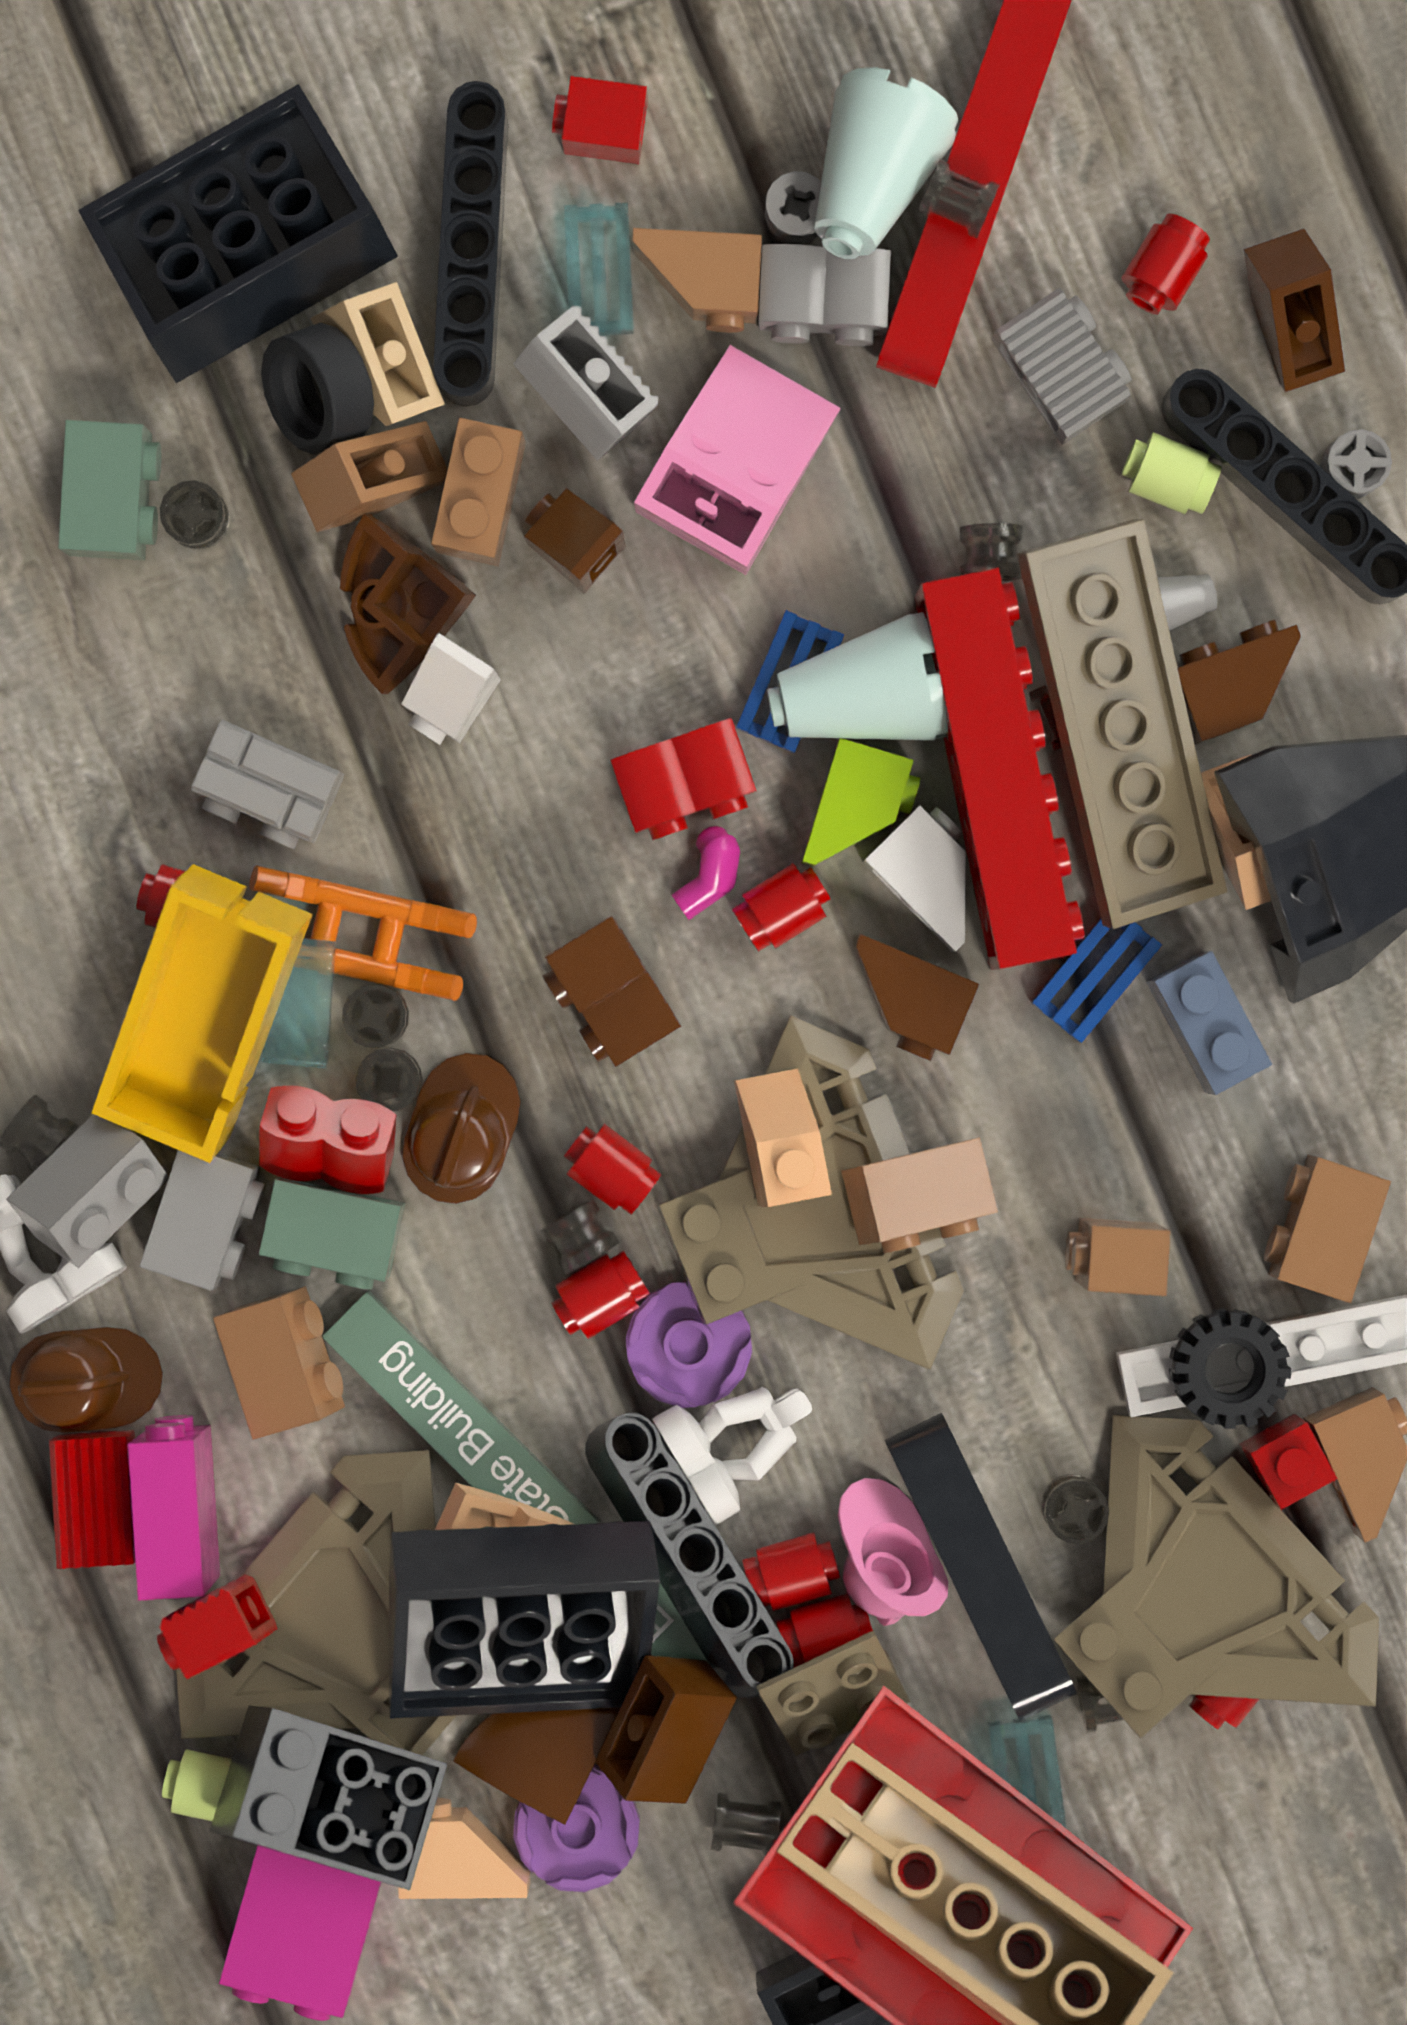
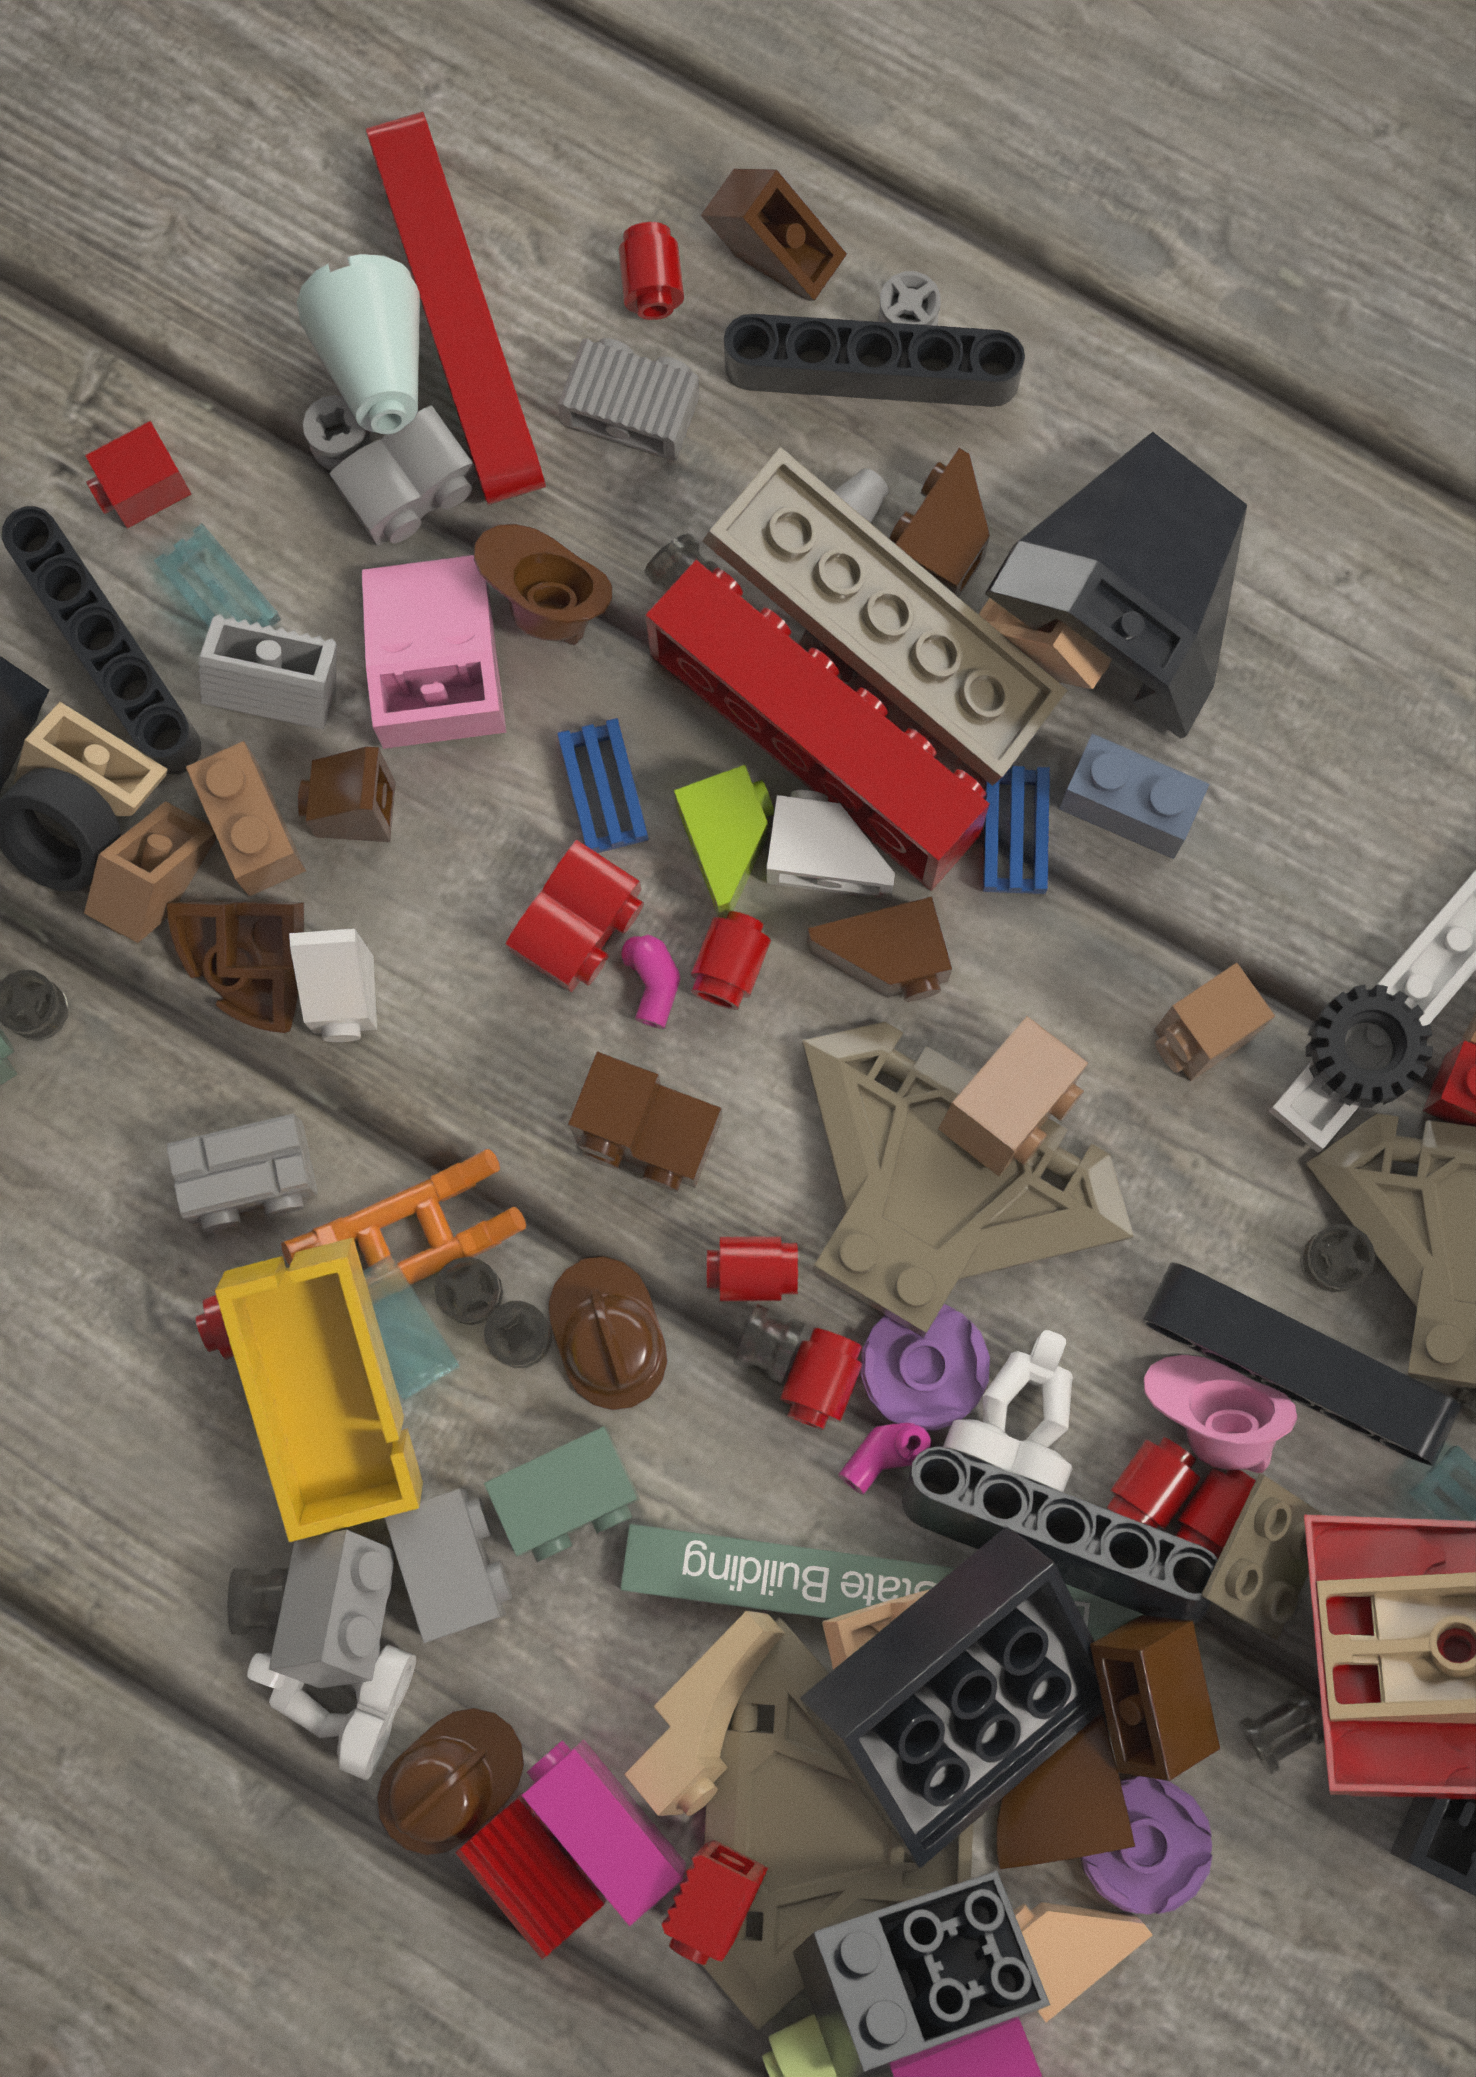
camera: 35 degrees left, 10 degrees down
medium nougat brick [213,1286,345,1440] -> none
red brick [259,1085,396,1194] -> none
medium nougat slope [632,228,762,333] -> none
light nougat slope [734,1068,832,1207] -> none
light aqua cone [766,612,948,741] -> none
clear smoke bush [918,159,1000,239] -> none
yellowish green brick [1121,432,1222,514] -> none
medium nougat brick [1264,1154,1391,1303] -> none
none -> reddish brown piece [474,524,613,645]
none -> tan slope [624,1611,785,1816]
none -> dark pink arm [838,1423,931,1495]

